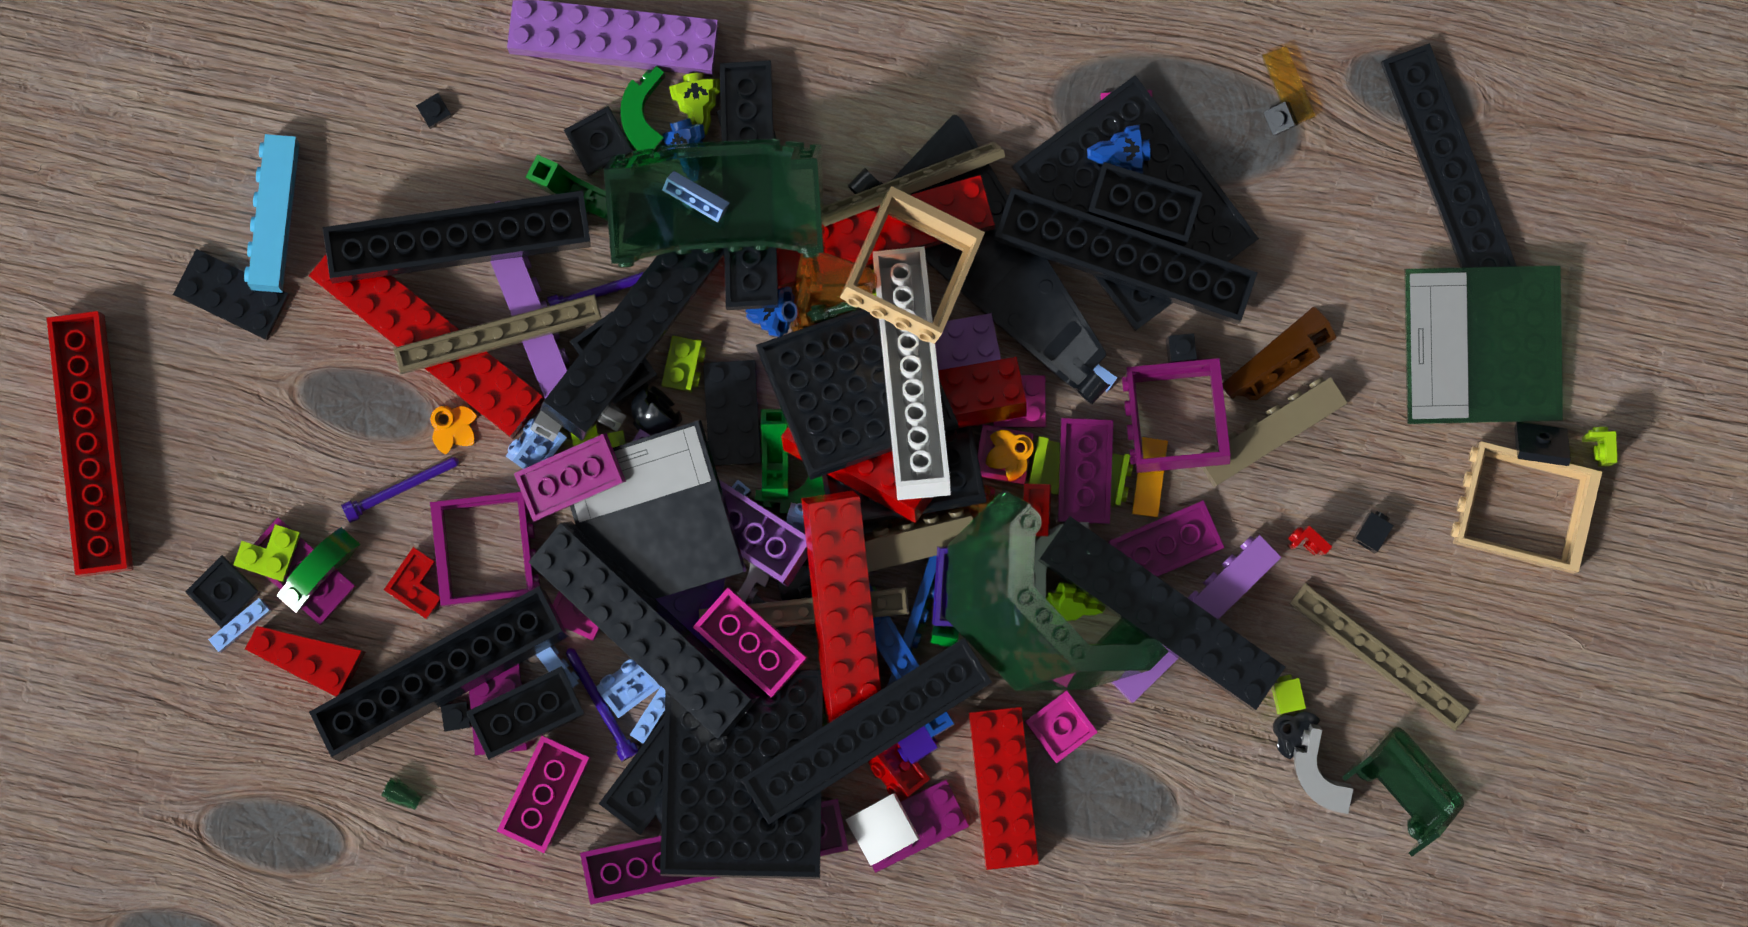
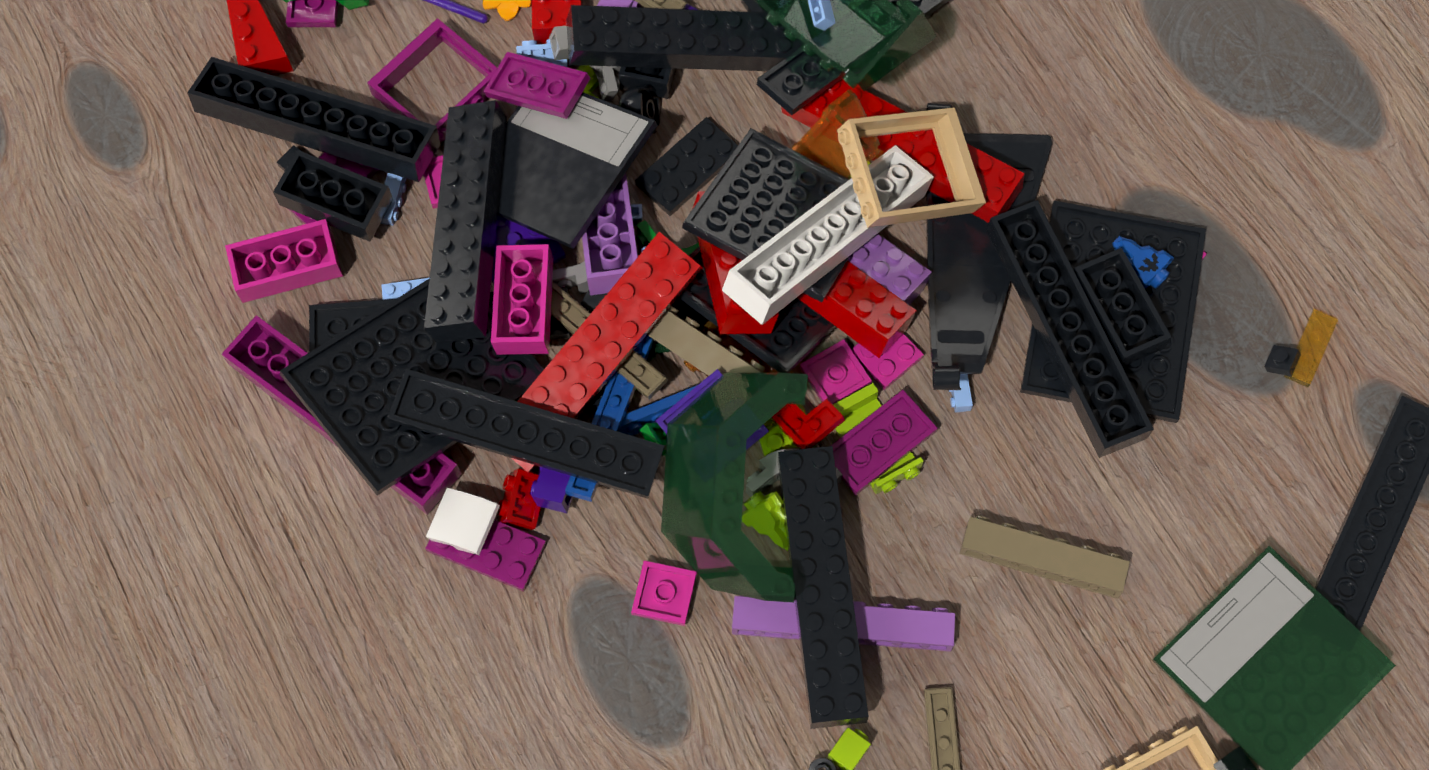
camera: 55 degrees right, 15 degrees down
clear green cone [381,777,422,810] -> none
red plate [384,547,440,619] -> none
dark purple piece [566,648,639,762] -> none
light blue bracket [596,659,660,718] -> none
lime bracket [661,335,706,393] -> none
blue rock [745,286,798,337] -> none
green arch [761,409,788,498] -> none
dark tan tile [806,141,1005,230] -> none
clear green plate [806,302,856,324] -> none
red brick [968,707,1039,870] -> none
light orange plate [986,430,1034,481] -> none
magenta plate [1108,500,1224,577] -> none
magenta window [1122,358,1231,473] -> none
light orange tile [1132,437,1168,518] -> none
black brick [1166,333,1197,363] -> none
reddish brown wedge [1222,307,1337,401] -> none
red bracket [1288,526,1332,556] -> none
black brick [1352,511,1394,553] -> none

